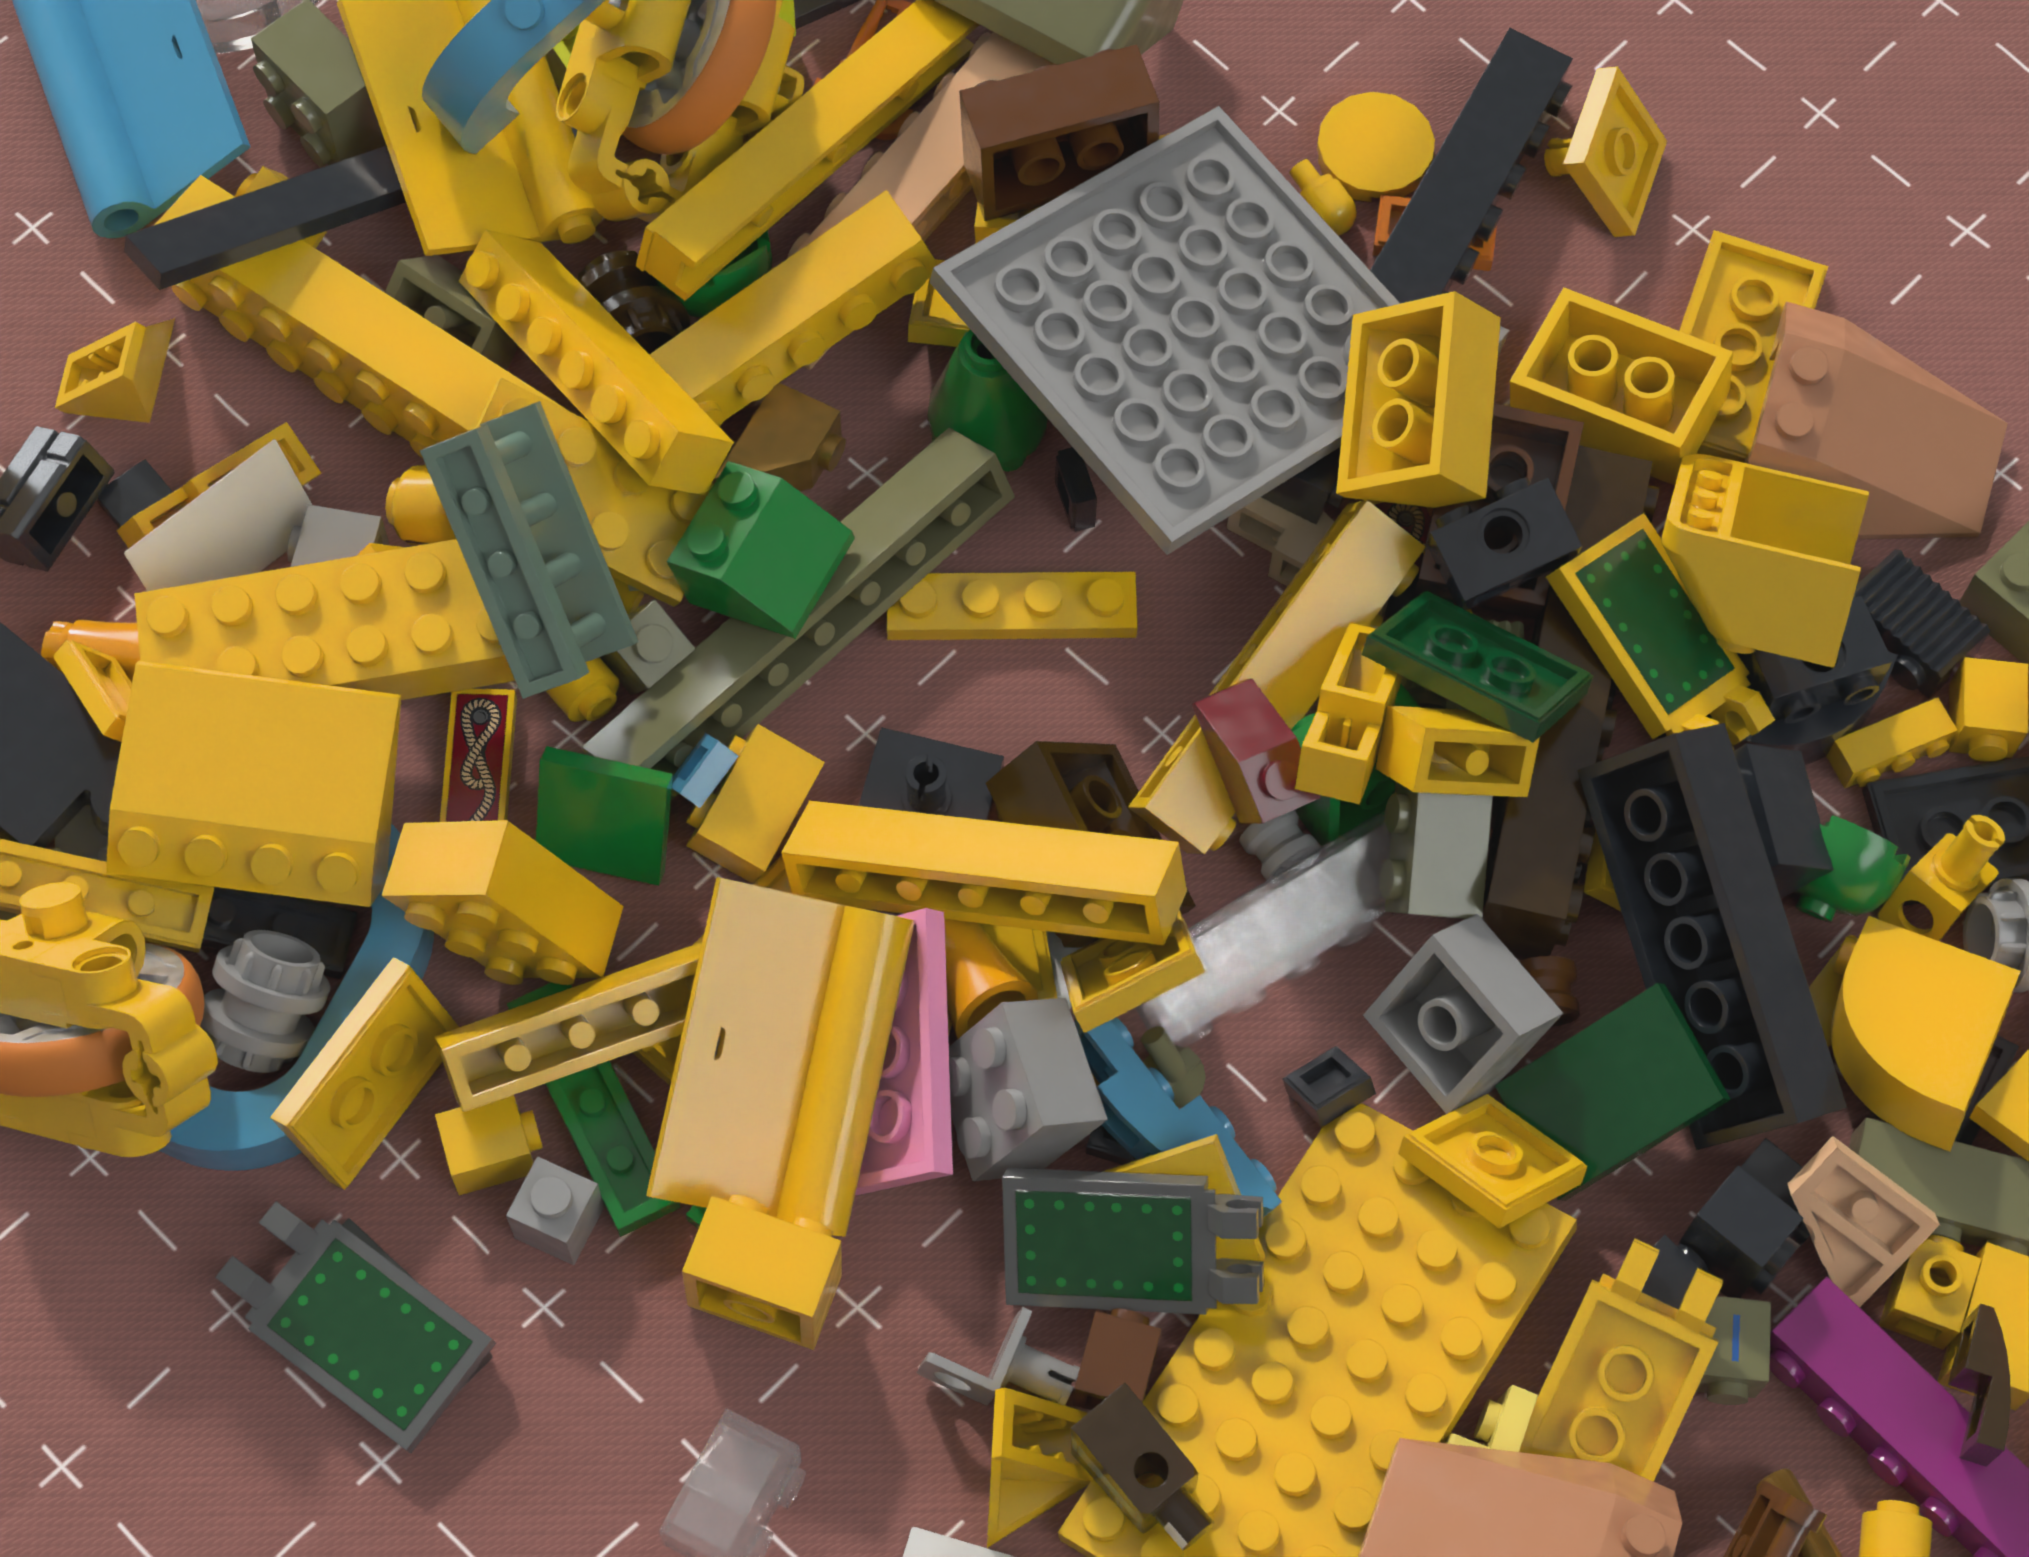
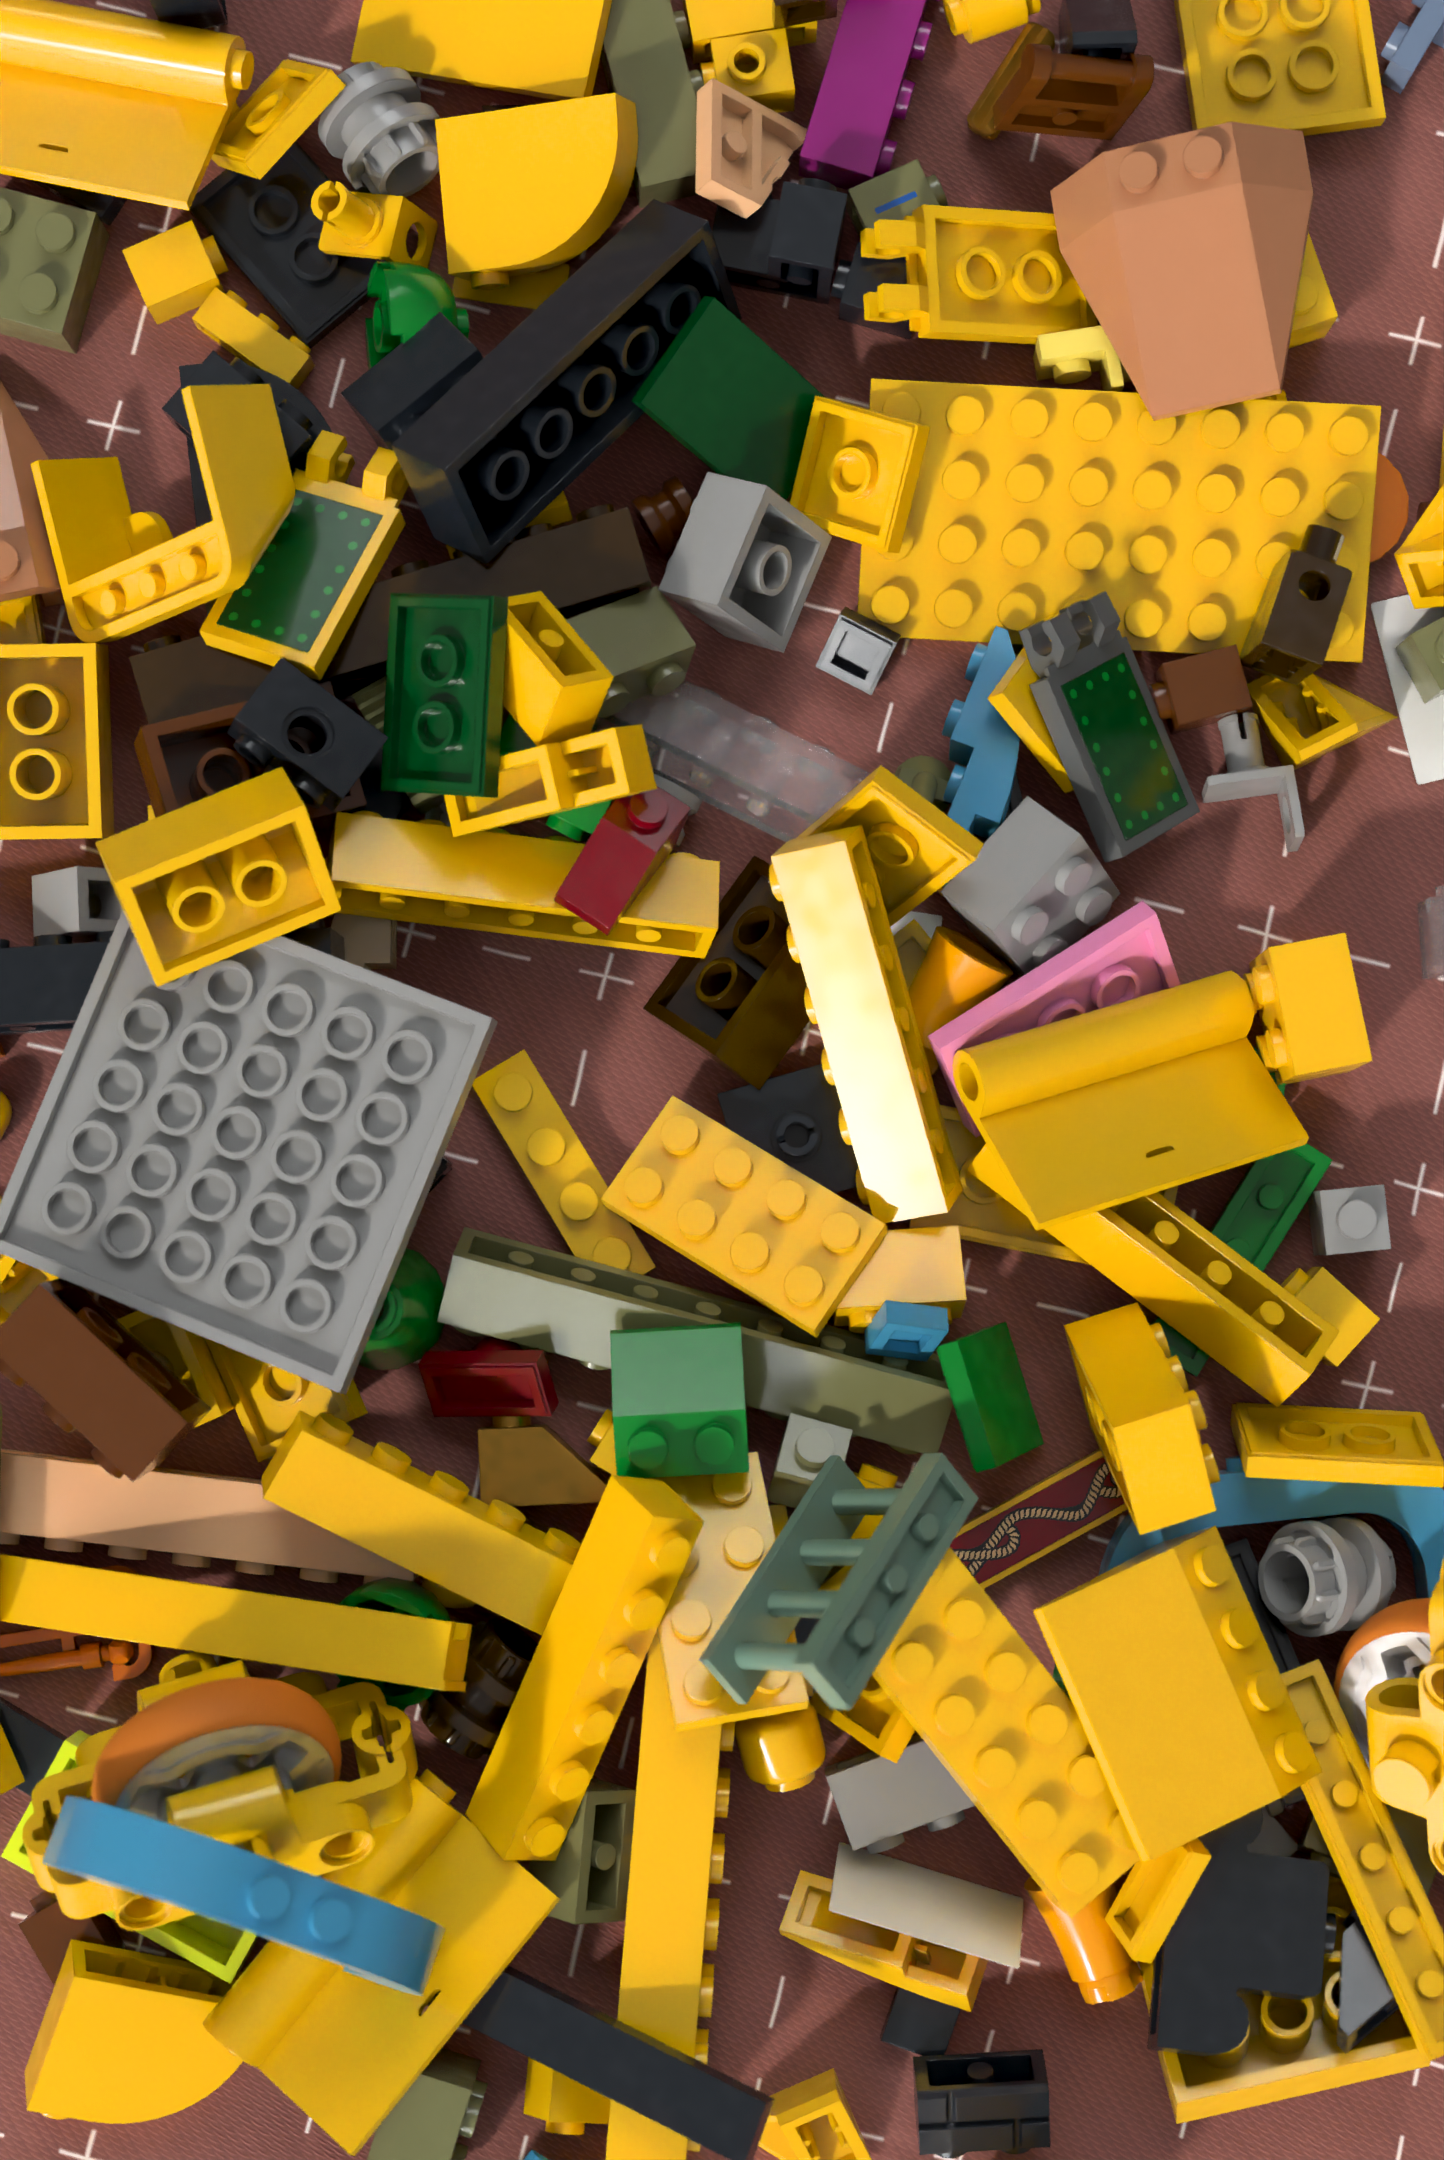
camera: 115 degrees left, 20 degrees up
black brick [1853,549,1990,699] -> none
none -> dark red tile [418,1336,559,1417]
none -> yellow plate [601,1095,888,1338]

